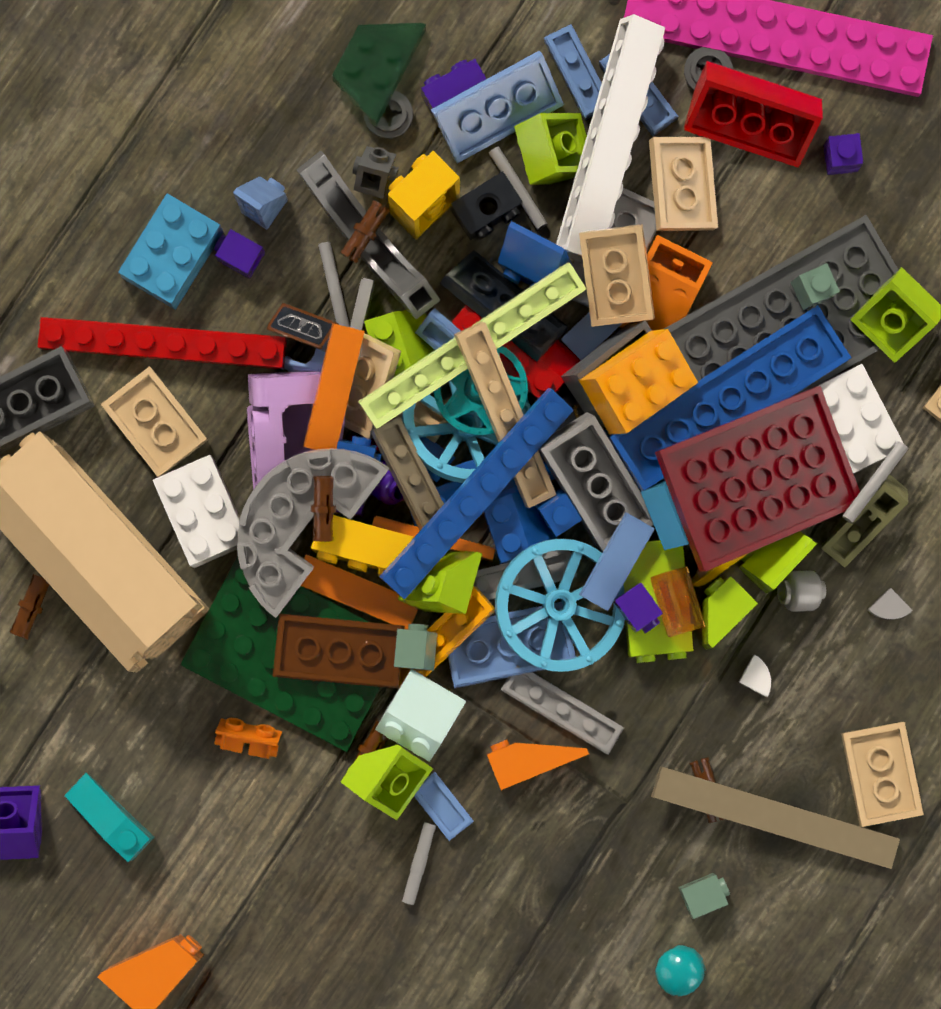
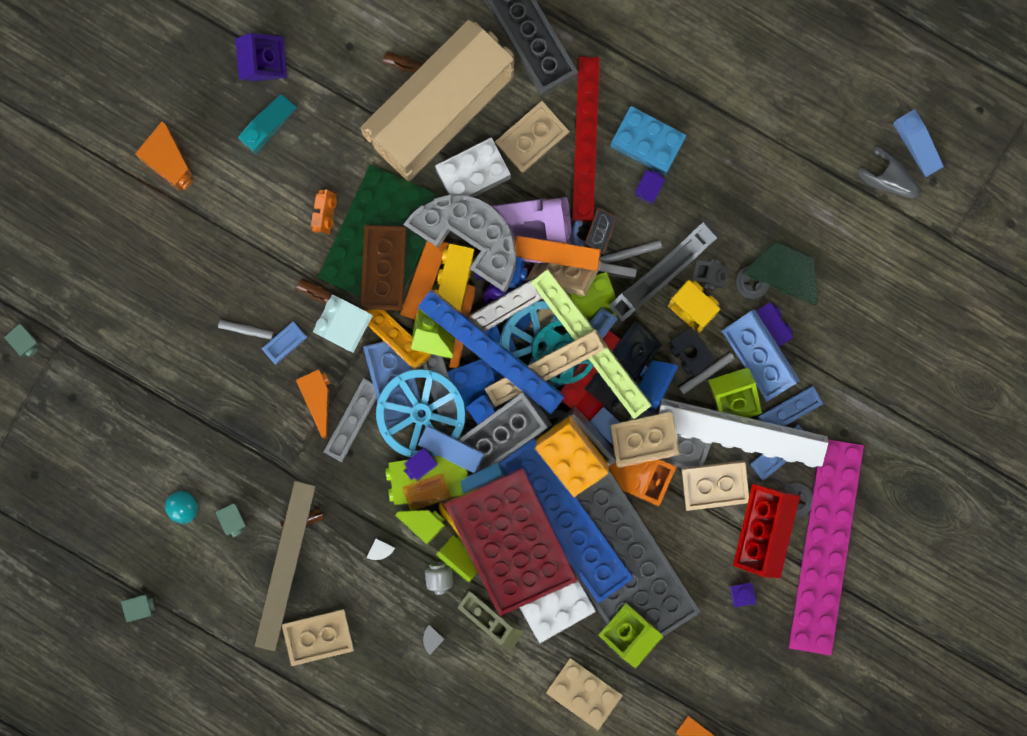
camera: 90 degrees right, 0 degrees up
medium blue slope [233,177,288,230] -> none
reddish brown pin [311,476,336,542] -> none
reddish brown pin [340,200,390,264] -> none
lime slope [340,745,433,820] -> none
sand green brick [394,624,437,671] -> none
sand green brick [790,263,840,311] -> none
light grey bar [842,441,908,523] -> none

